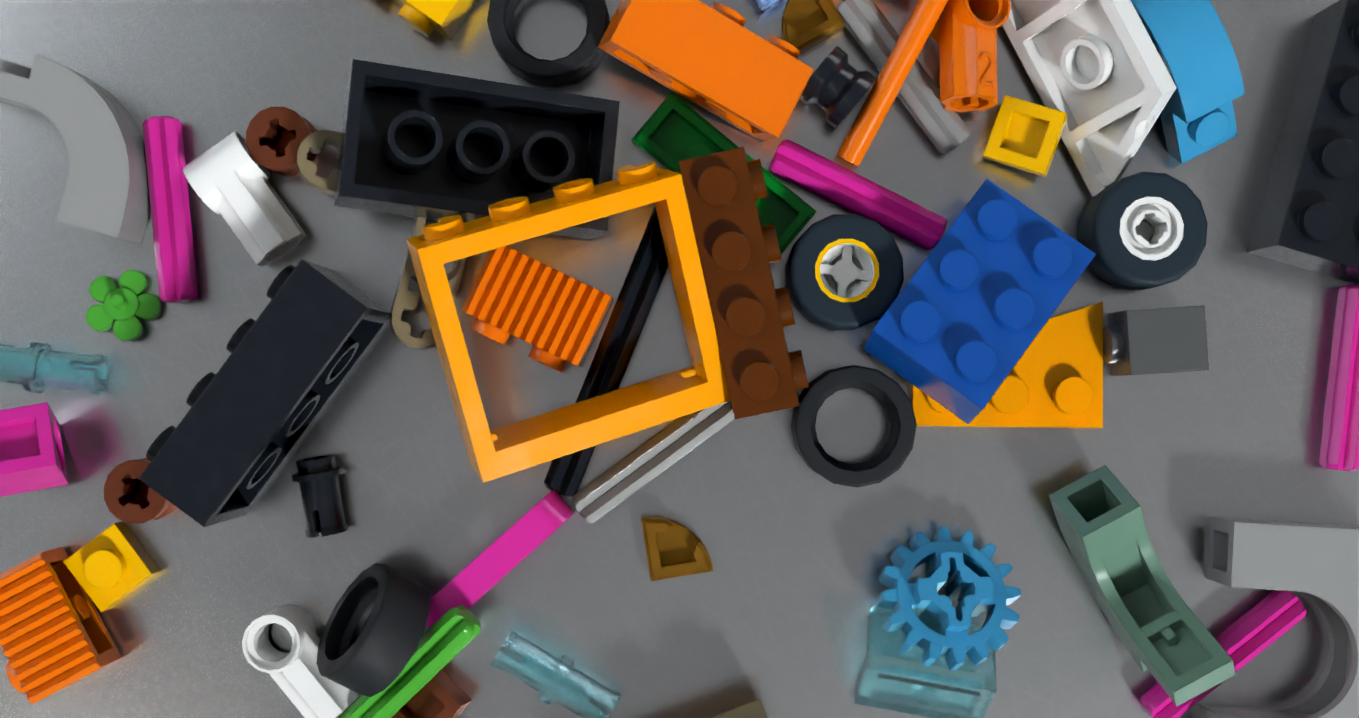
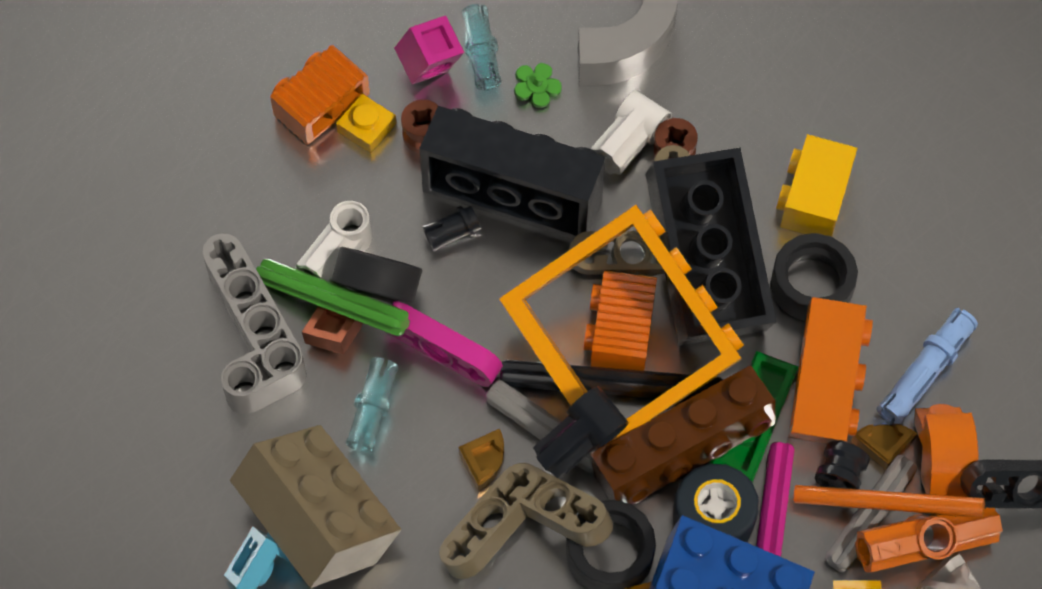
camera: 75 degrees right, 25 degrees down
dark pink axle [142,116,198,303] -> none
none -> dark tan beam [439,463,613,579]
none -> black piece [533,386,629,478]

